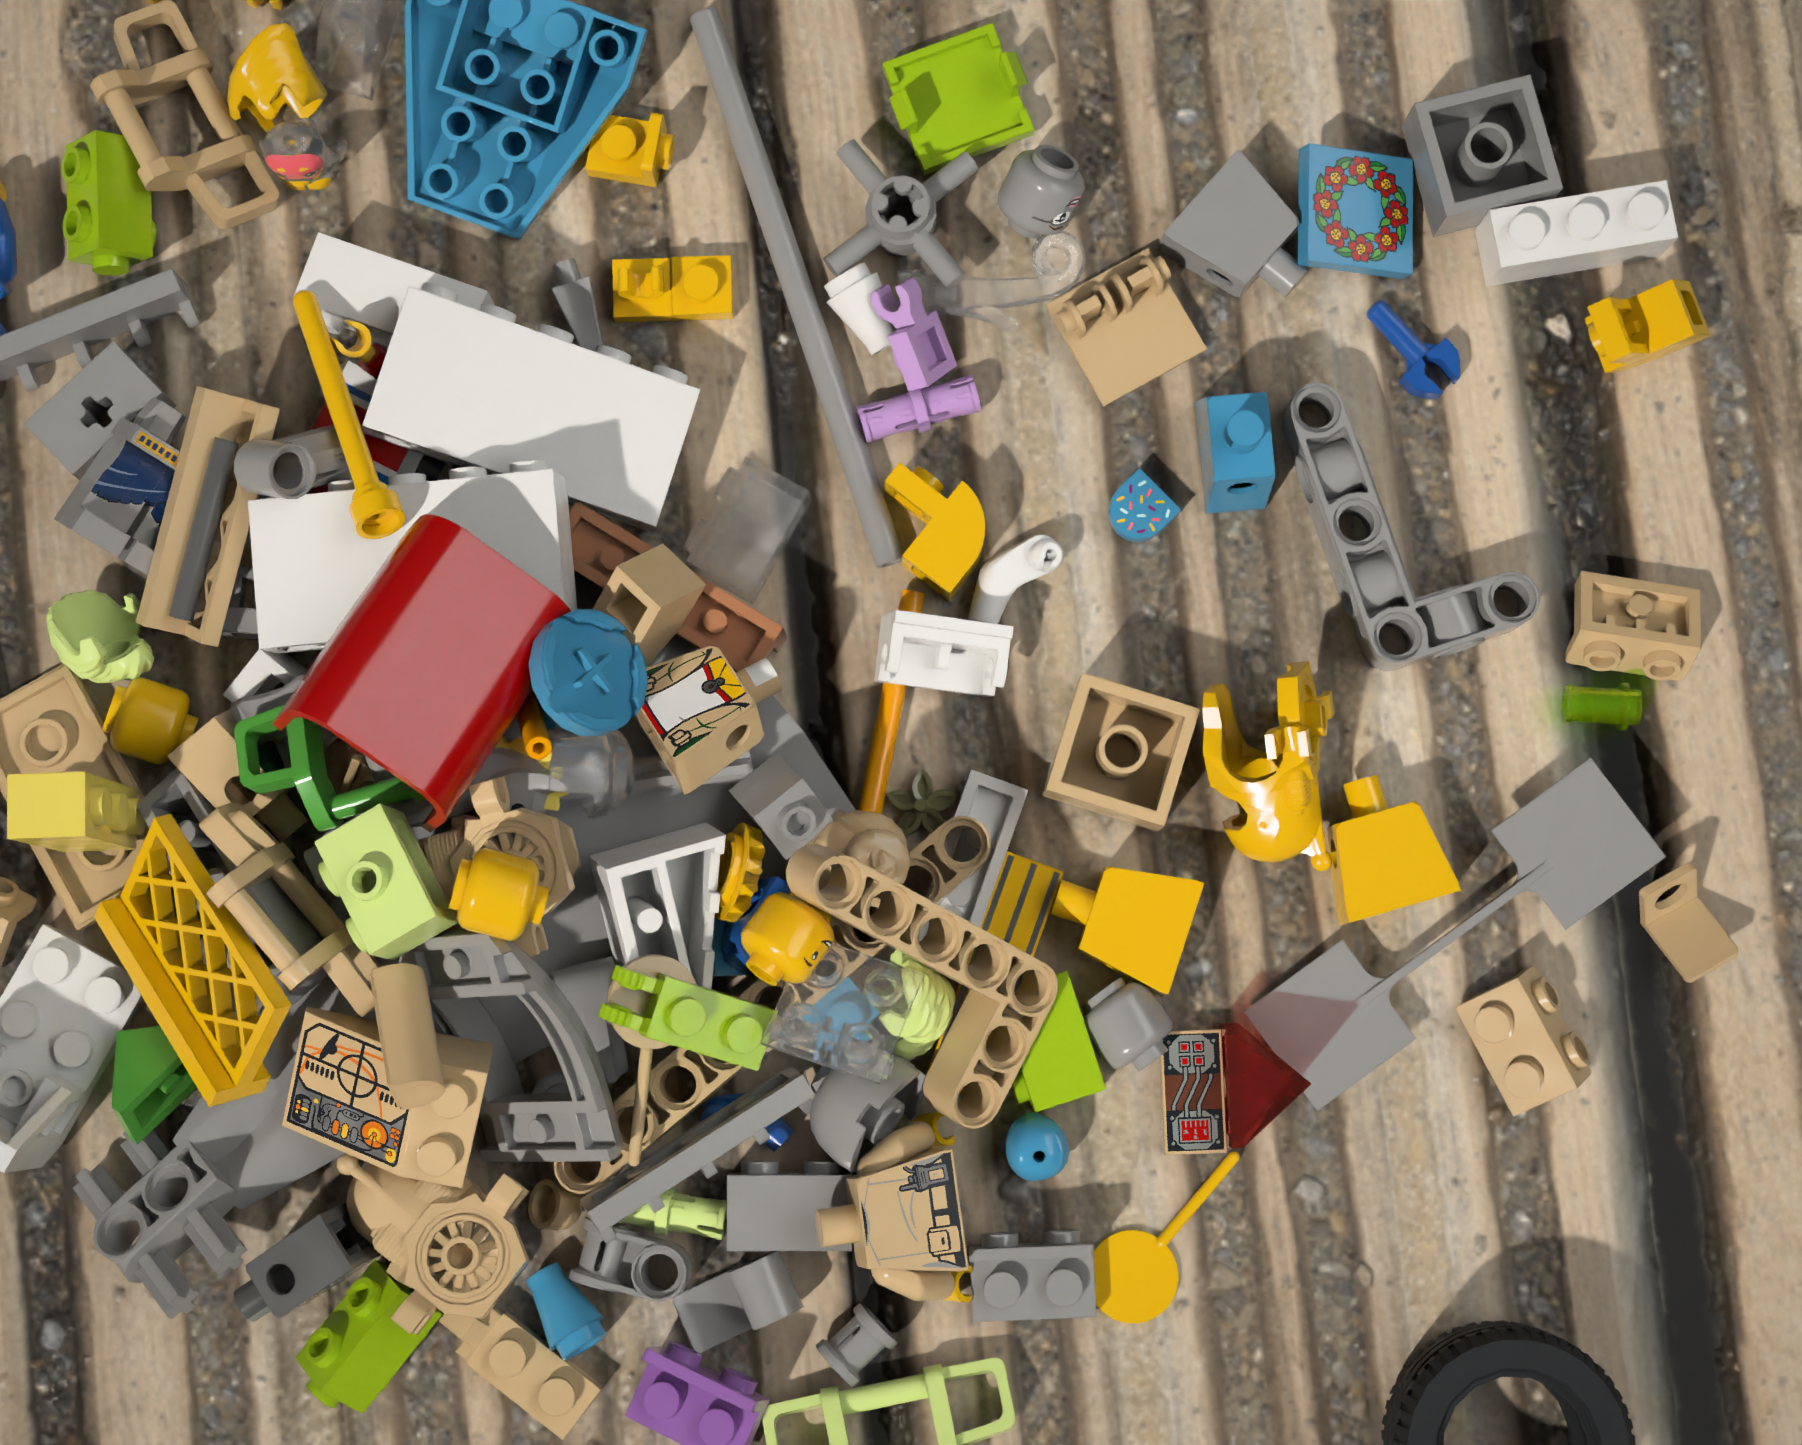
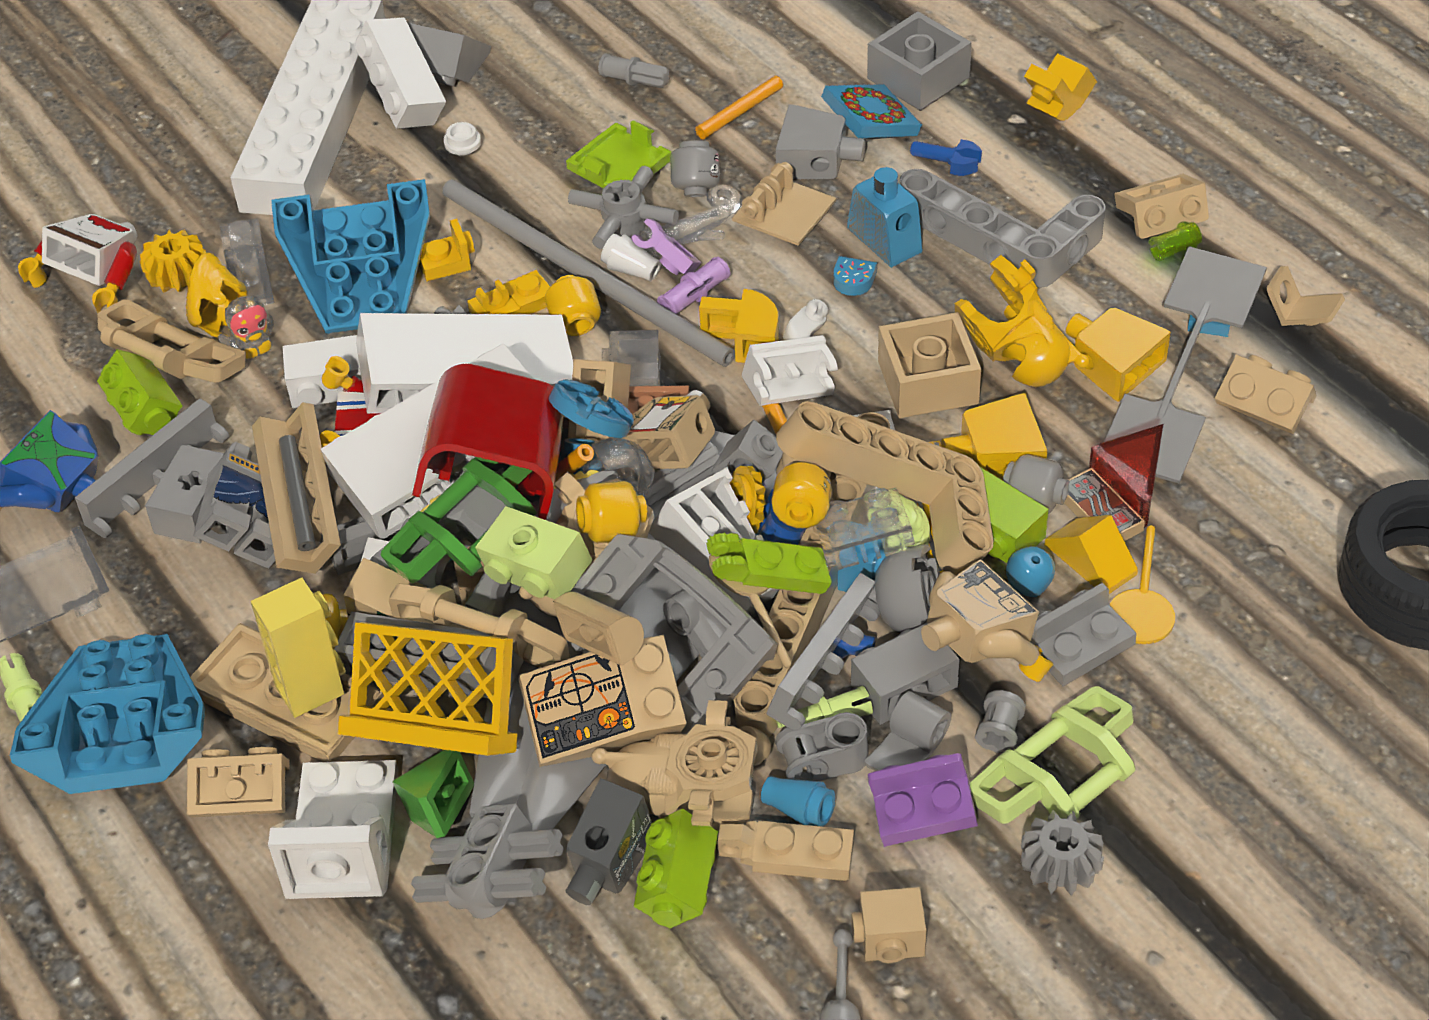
camera: 25 degrees left, 35 degrees down
yellowish green hair [46,589,154,683] -> none
light grey piece [234,424,351,499] -> none
yellow piece [293,290,406,539] -> none
white brick [1475,180,1679,286] -> none
none -> yellow head [545,275,601,336]
none -> light orange piece [695,75,783,140]
none -> yellow slope [1044,515,1138,594]

